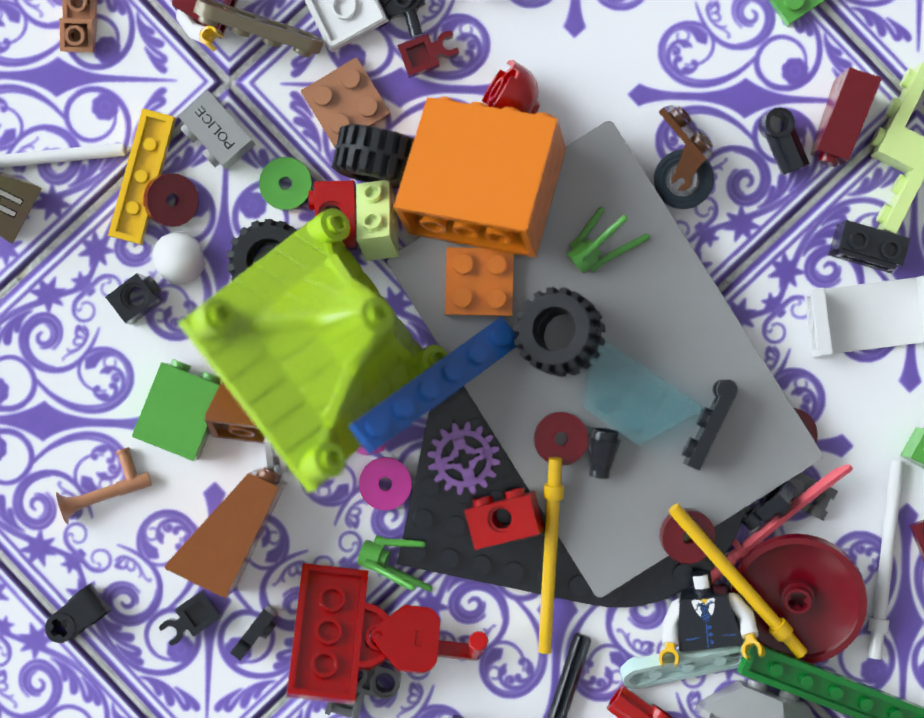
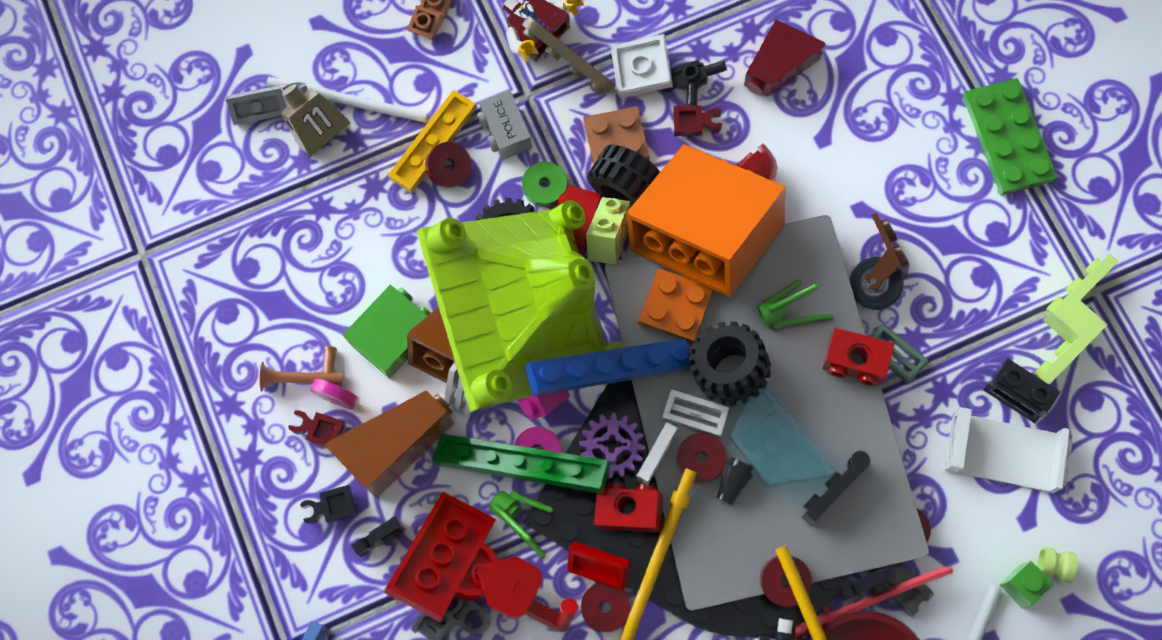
camera: 25 degrees right, 15 degrees down
black piece [45,583,112,643] -> none
black brick [105,273,163,325] -> none
white hair [153,232,205,285] -> none
black piece [758,107,810,176] -> none
dark red slope [810,67,882,167] -> none
none -> dark red plate [288,410,346,448]
none -> dark pink piece [310,379,359,410]
none -> green plate [432,433,611,494]
none -> red tile [567,541,630,591]
none -> dark red piece [581,583,630,633]
none -> white tile [637,422,677,485]
none -> white tile [662,389,729,438]
none -> red brick [822,327,894,386]
none -> sand green tile [870,323,929,384]

